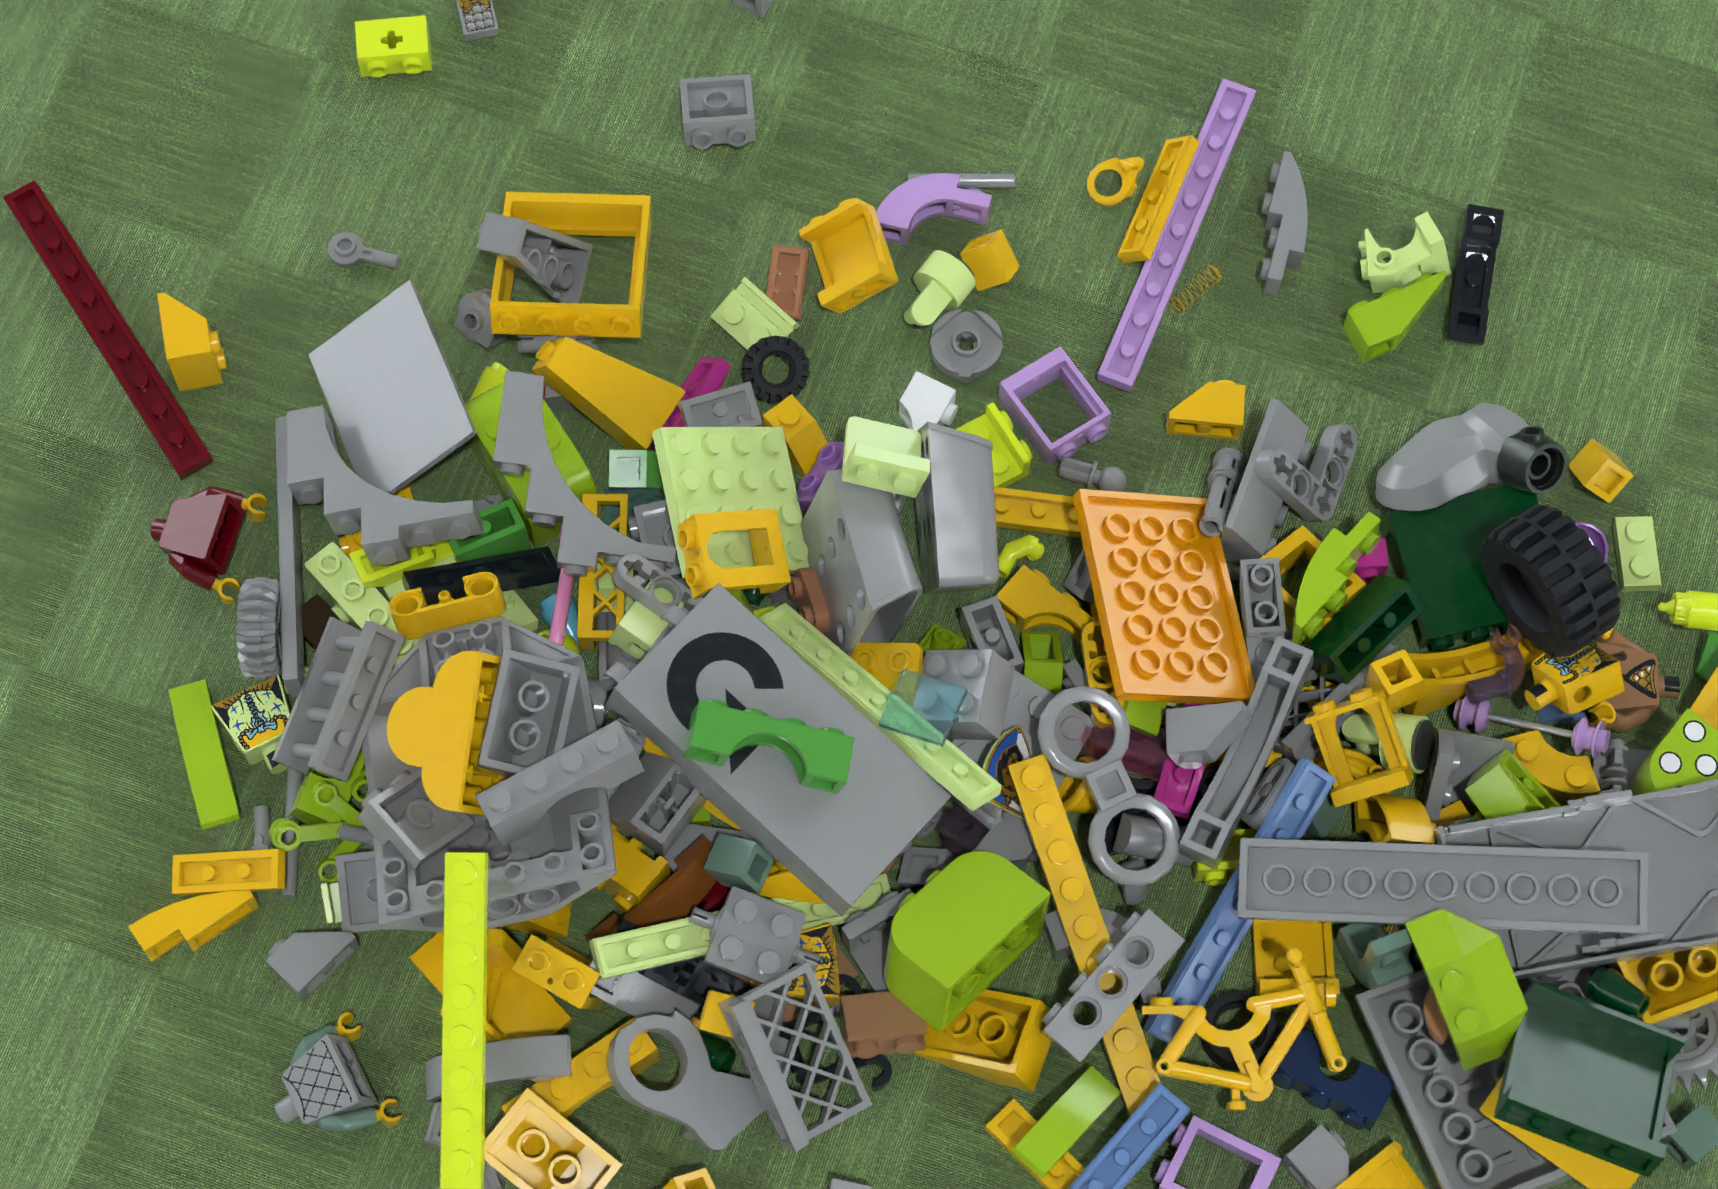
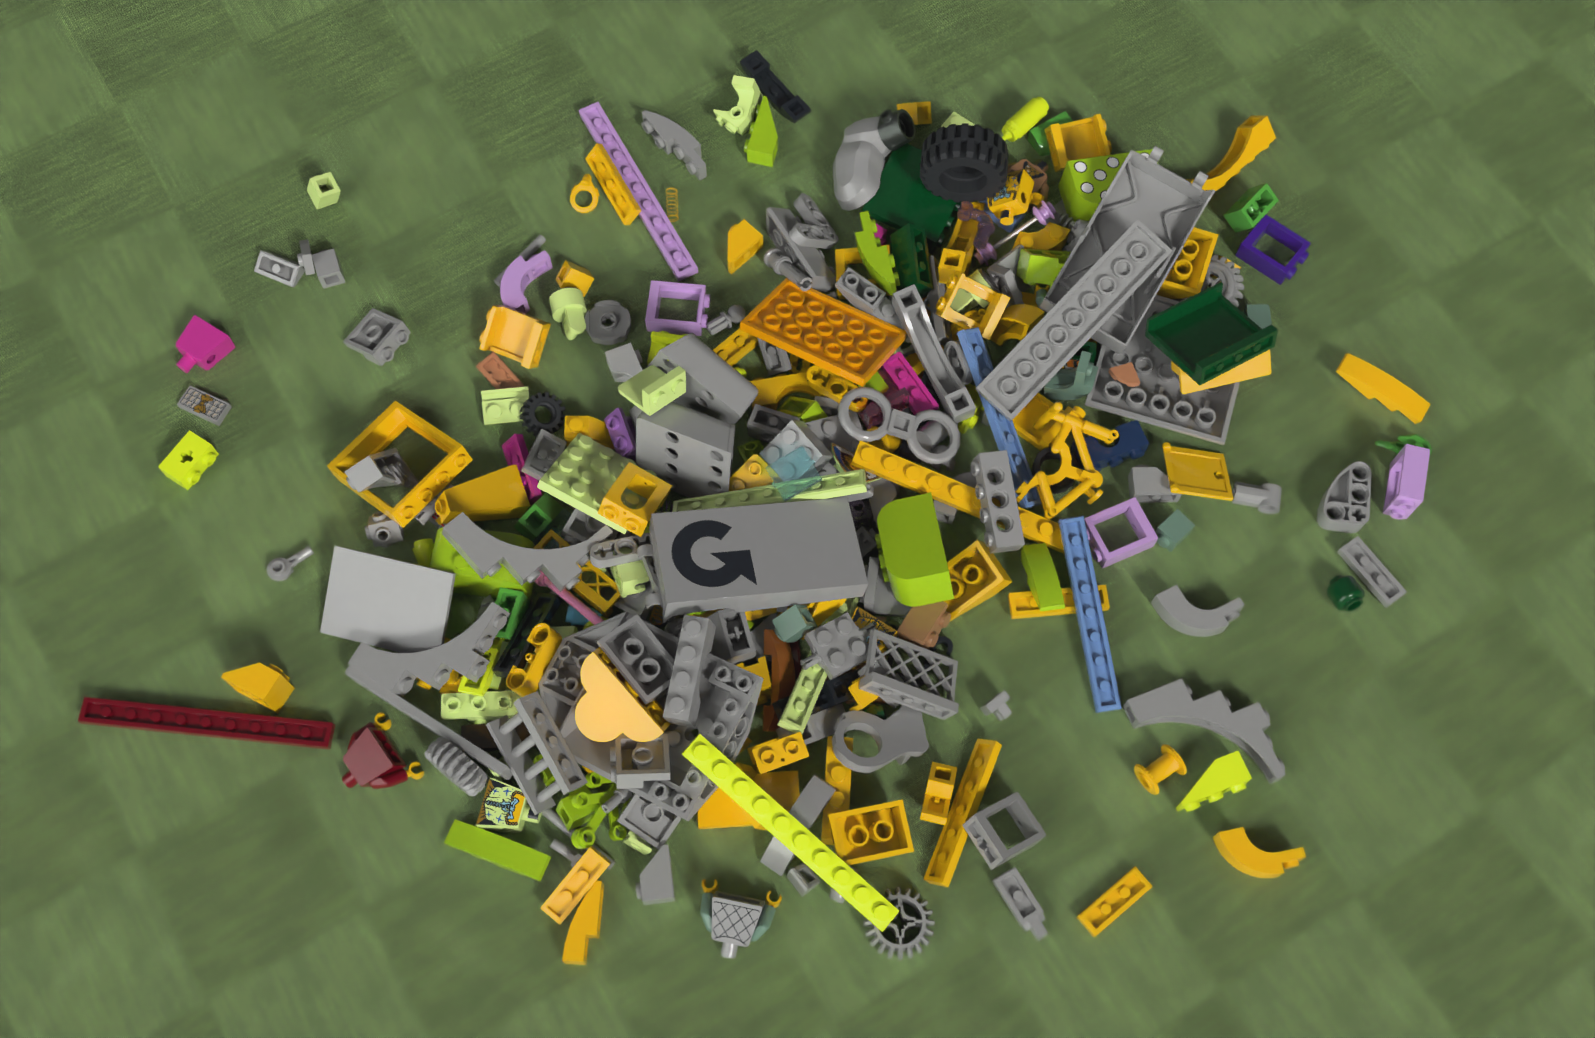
camera: 50 degrees left, 0 degrees up
bright green arch [683,699,855,794] -> none
nougat plate [787,567,830,634] -> none
light grey slope [1166,701,1252,769] -> none
lime wedge [1405,908,1528,1071] -> none
dark green cone [1586,967,1650,1018] -> none

